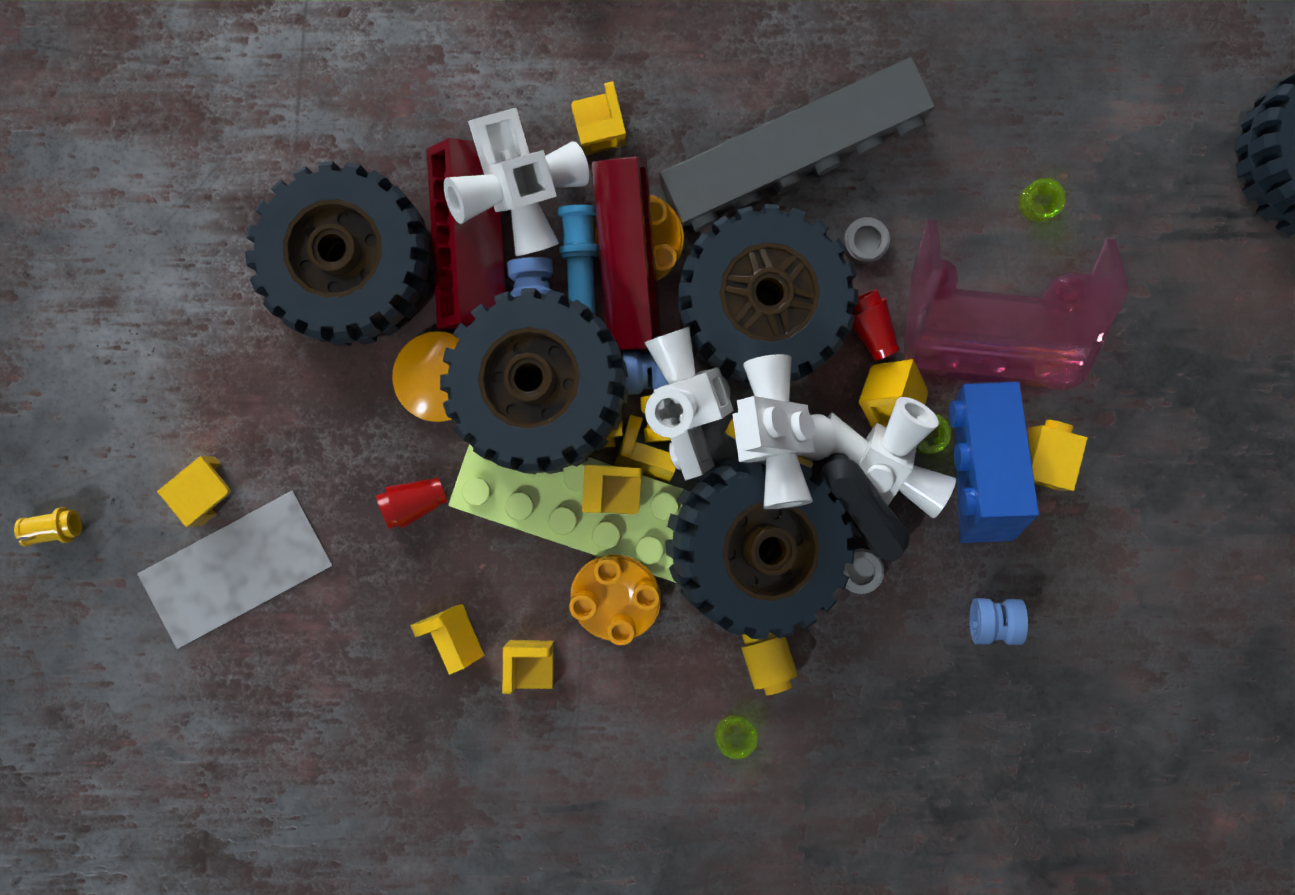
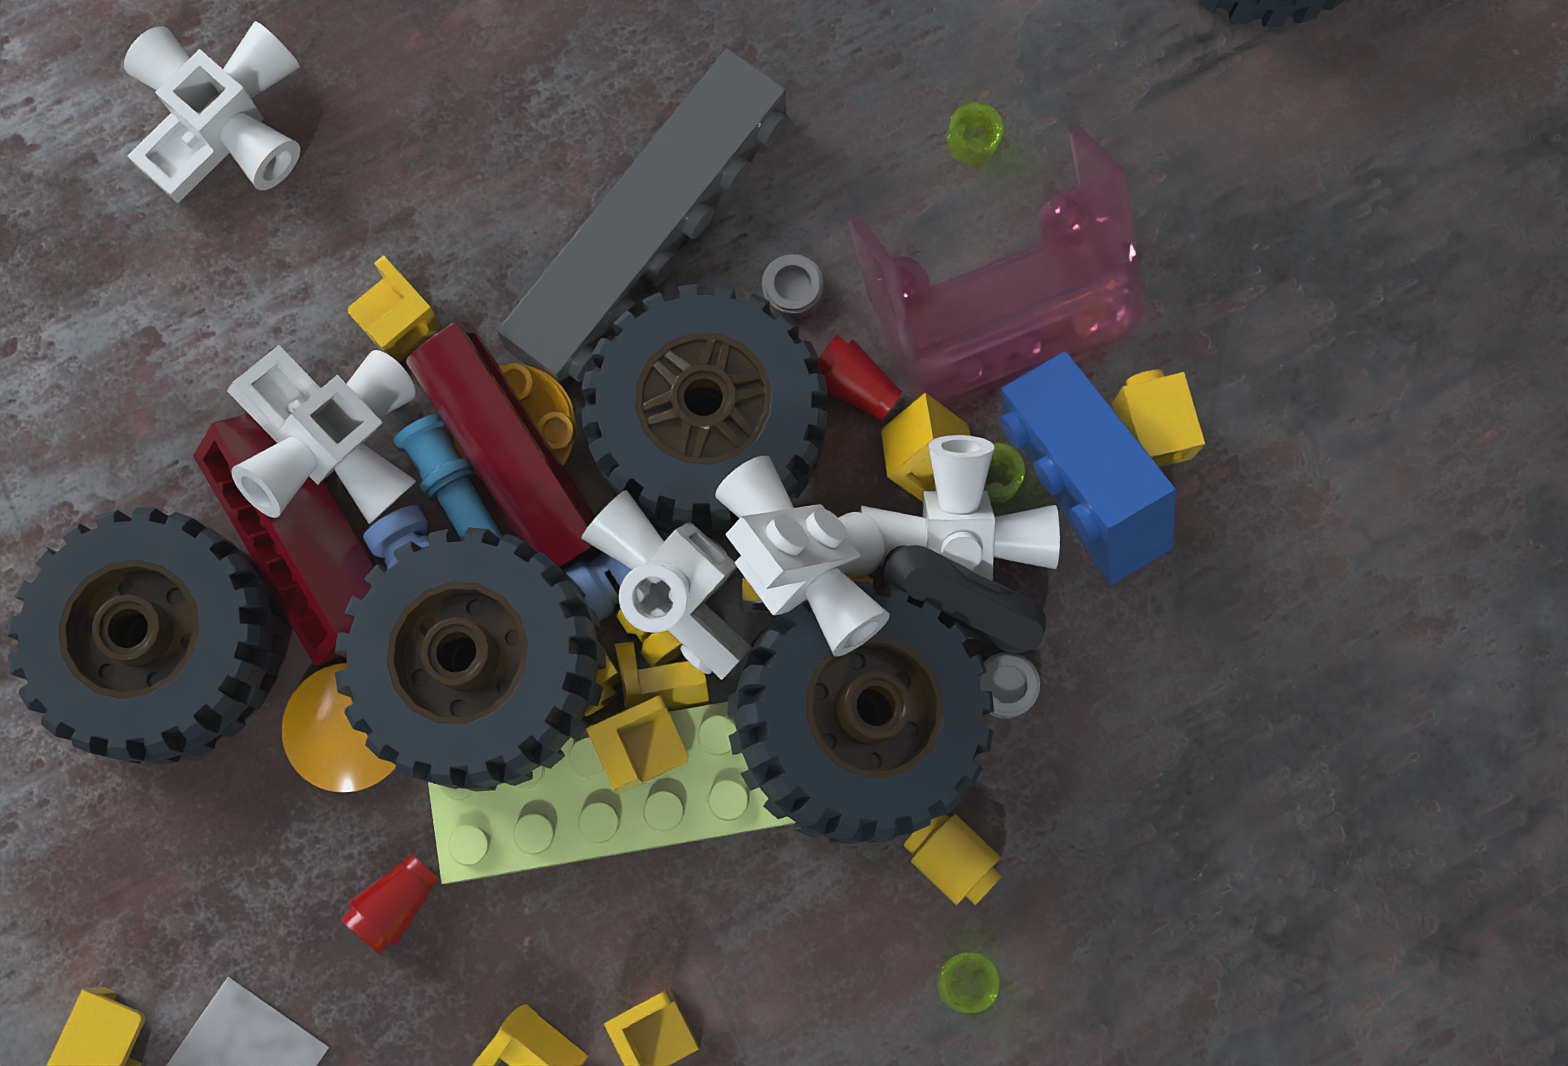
camera: 30 degrees left, 10 degrees down
light orange dish [569,554,661,645] -> none
medium blue wheel [969,598,1028,645] -> none

